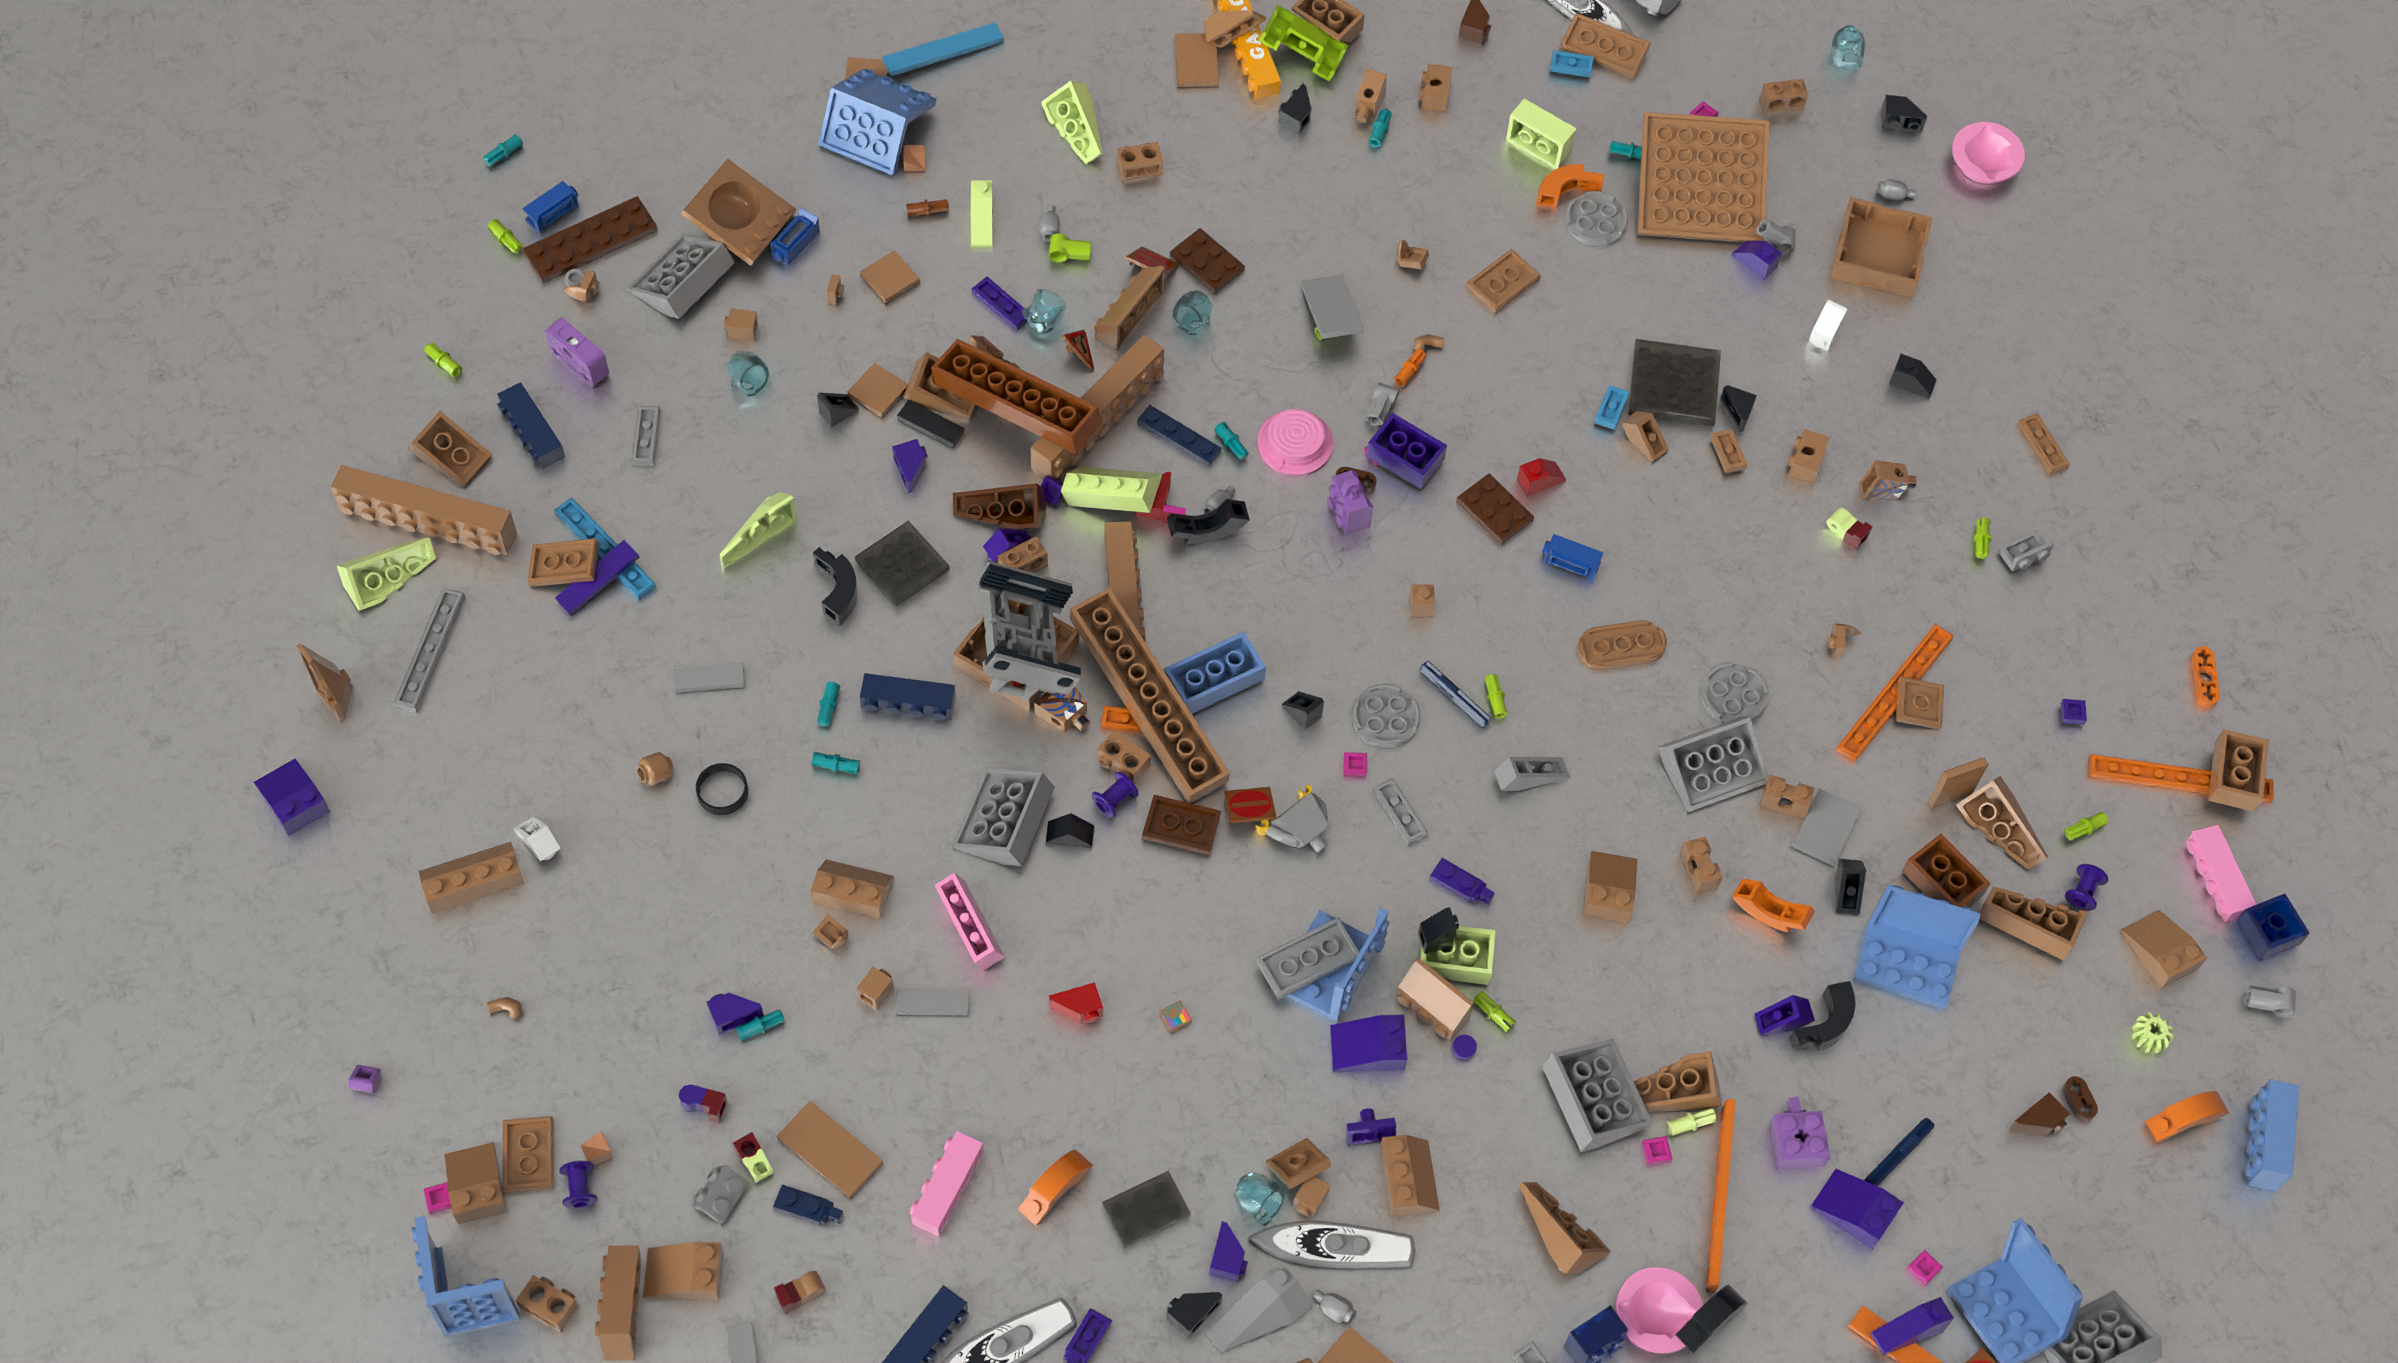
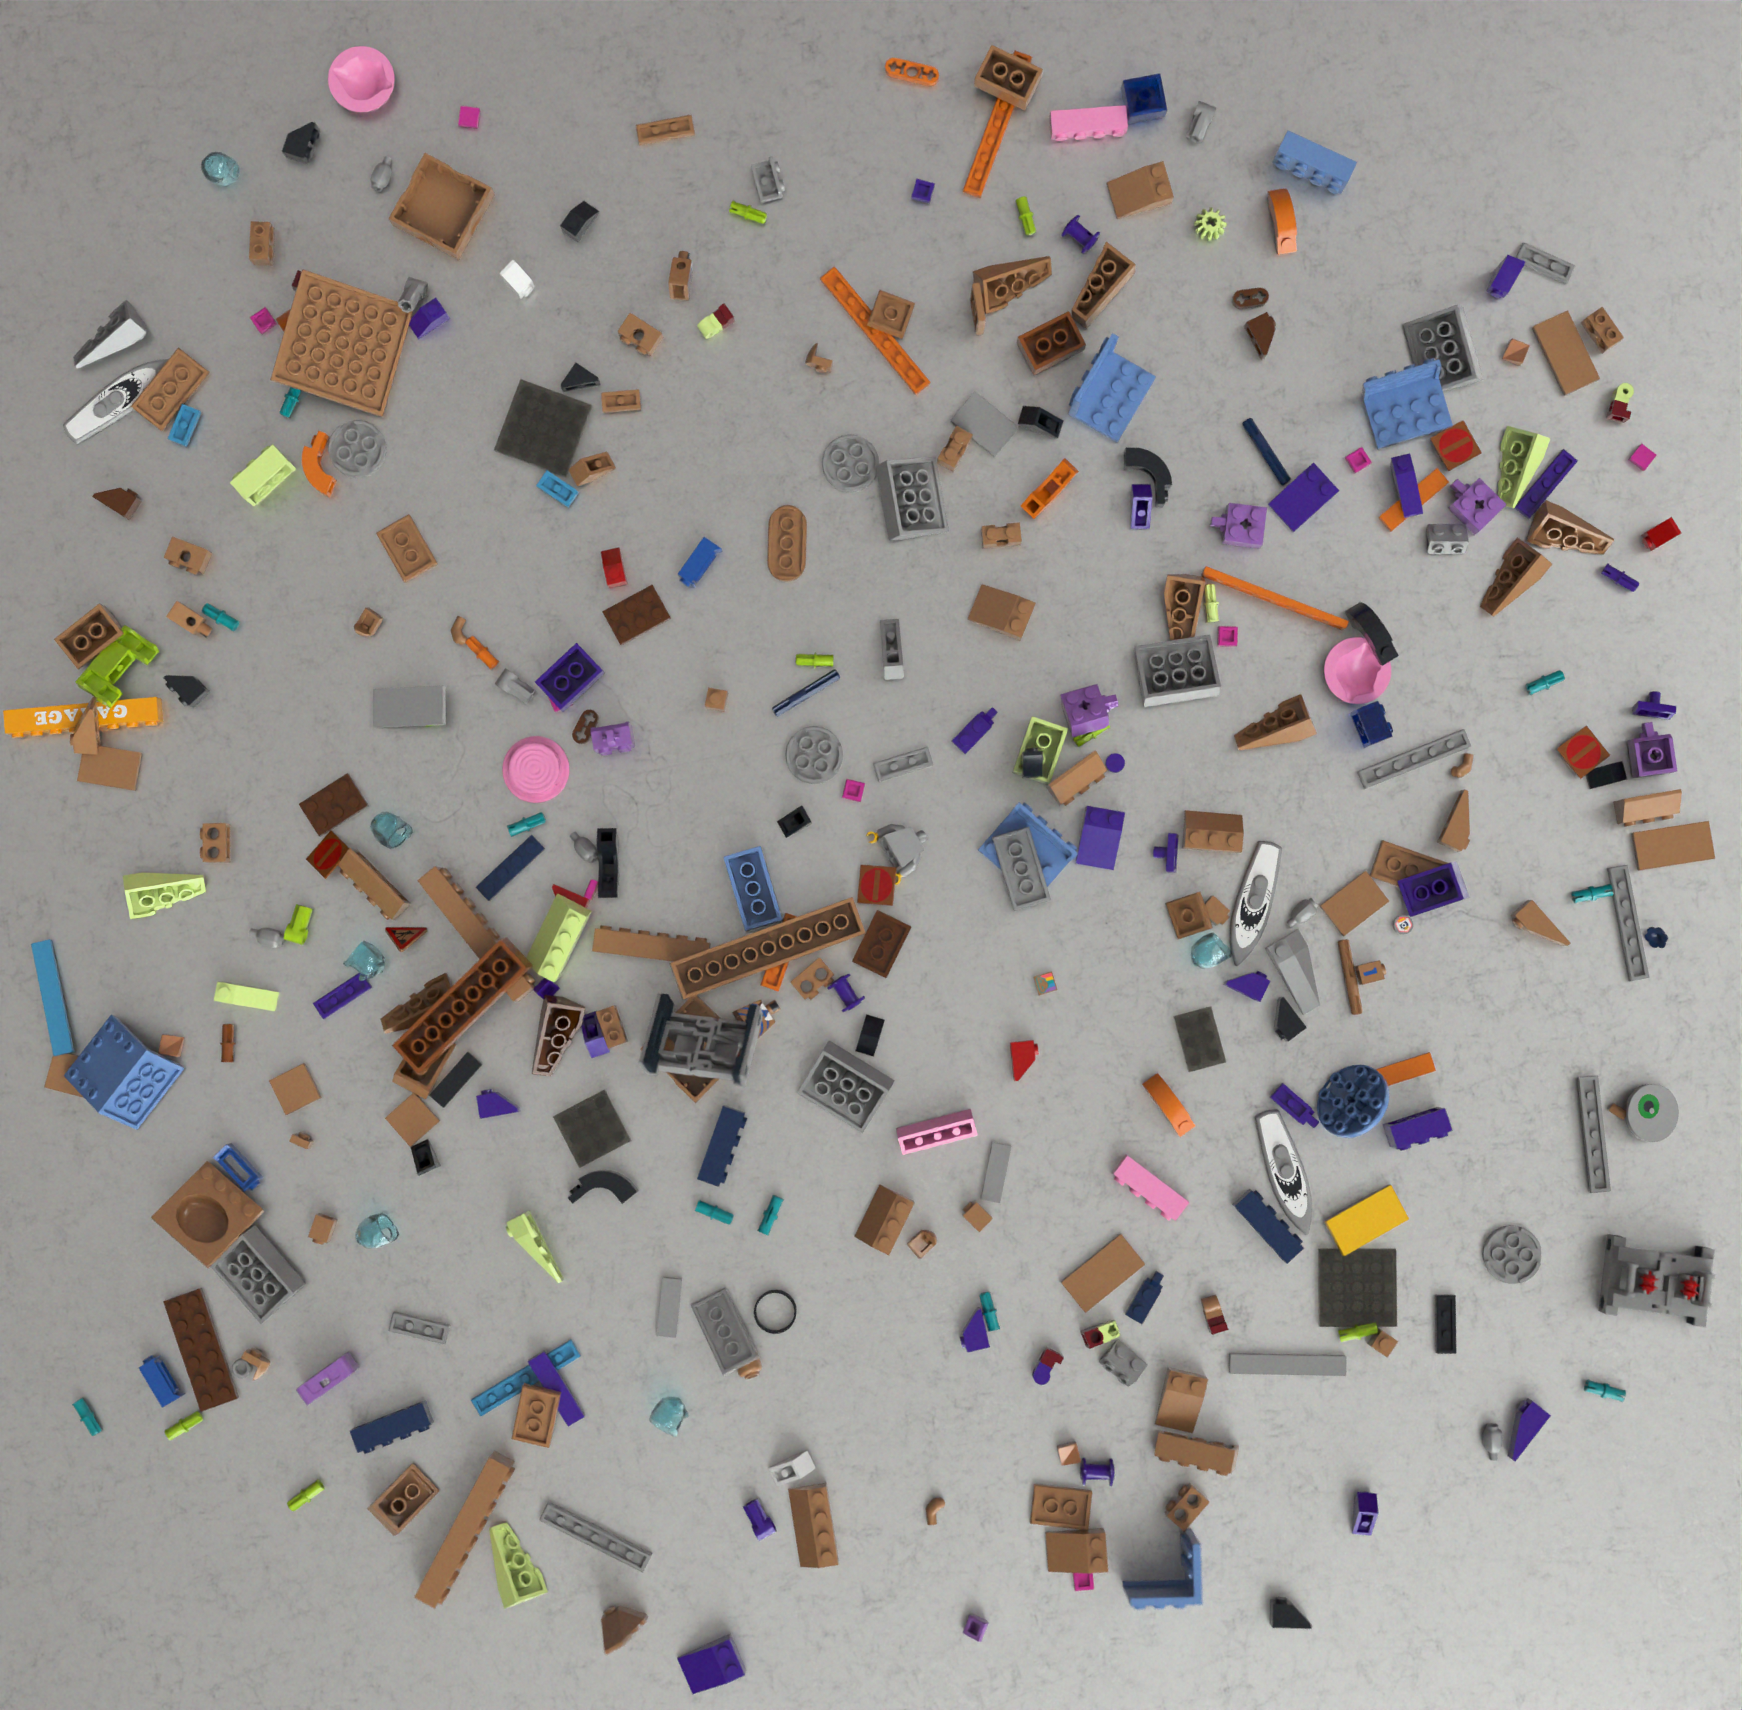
camera: 75 degrees left, 25 degrees up
none -> dark pink tile [458,106,480,129]
none -> clear light blue piece [649,1397,689,1437]
none -> light grey tile [691,1288,759,1376]
none -> dark purple piece [743,1498,777,1541]
none -> medium lavender hinge [1060,684,1119,737]

